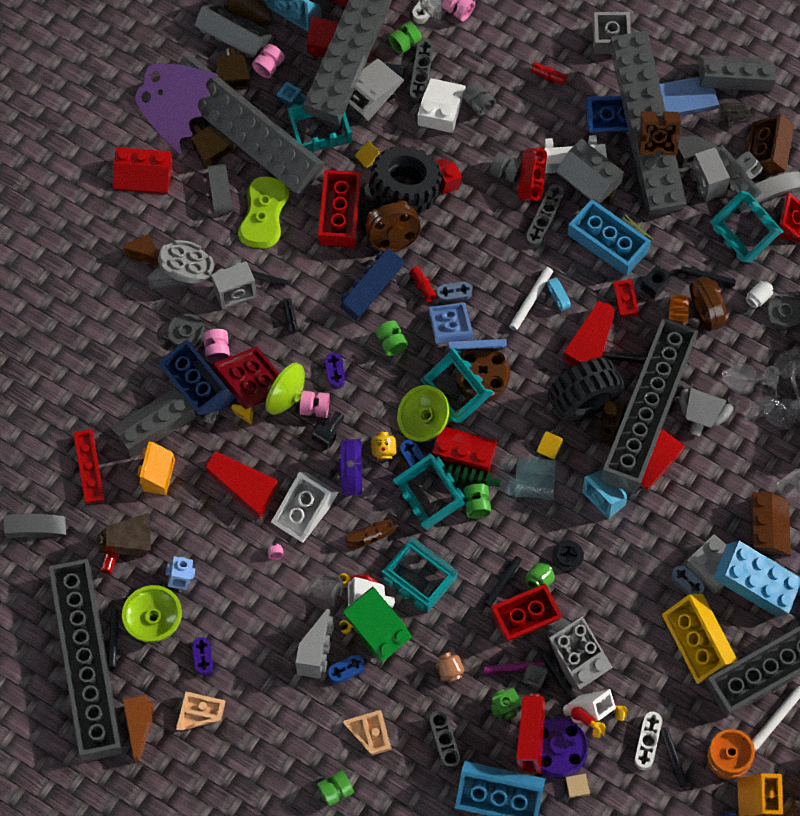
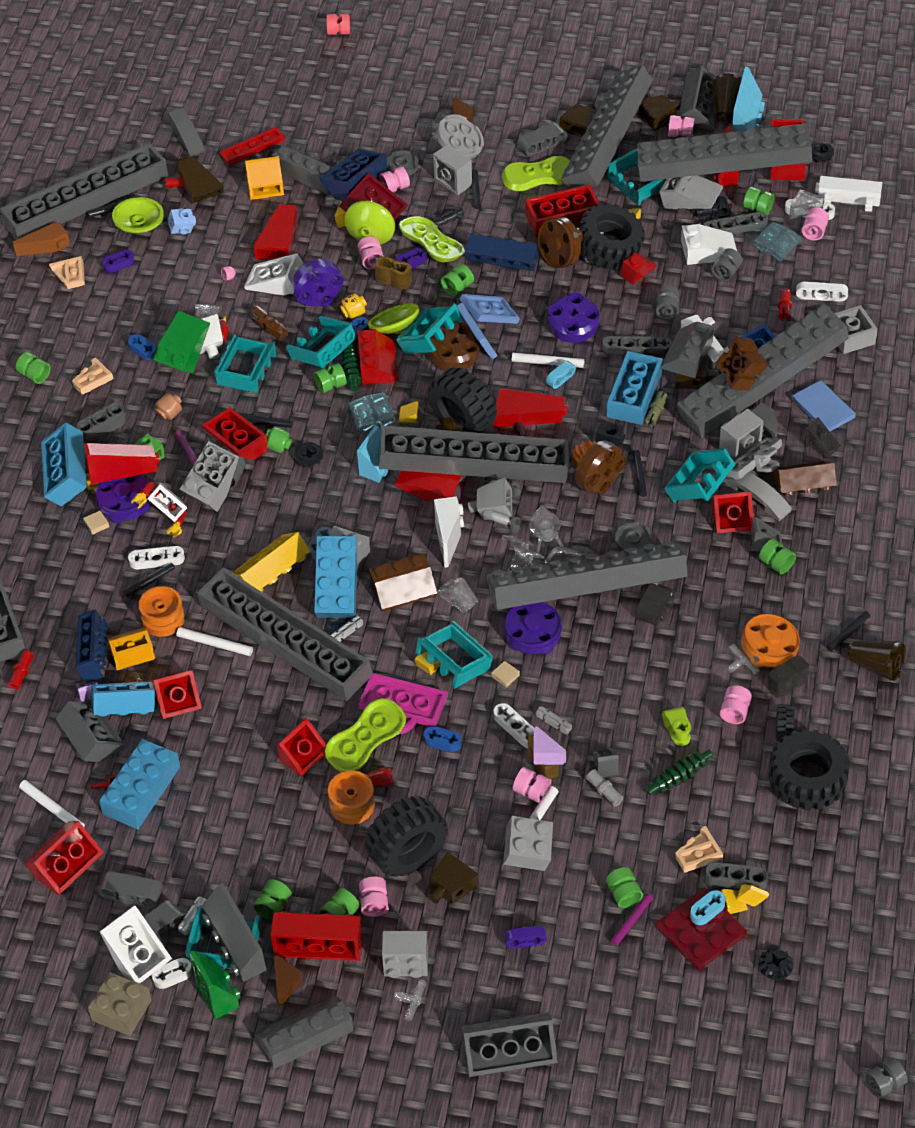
camera: 70 degrees right, 15 degrees down
red slope [113,147,173,194] -> none
medium lavender piece [135,63,217,154] -> none
light grey slope [296,609,334,679] -> none
black pin [311,411,344,449] -> none
red pin [409,266,437,302] -> none
sand blue beam [437,282,472,303] -> none
red beam [518,148,547,201] -> none
dark grey tile [522,662,548,689] -> none
red plate [613,279,639,318] -> none
dark grey slope [698,55,776,92] -> none
white brick [745,281,773,309] -> none
none -> pearl gold brick [375,256,412,289]
none -> lime plate [399,216,465,262]
none -> white slope [434,496,464,568]
none -> dark purple piece [548,292,600,343]
none -> clear light blue slope [752,222,802,262]
none -> white beam [796,282,848,302]

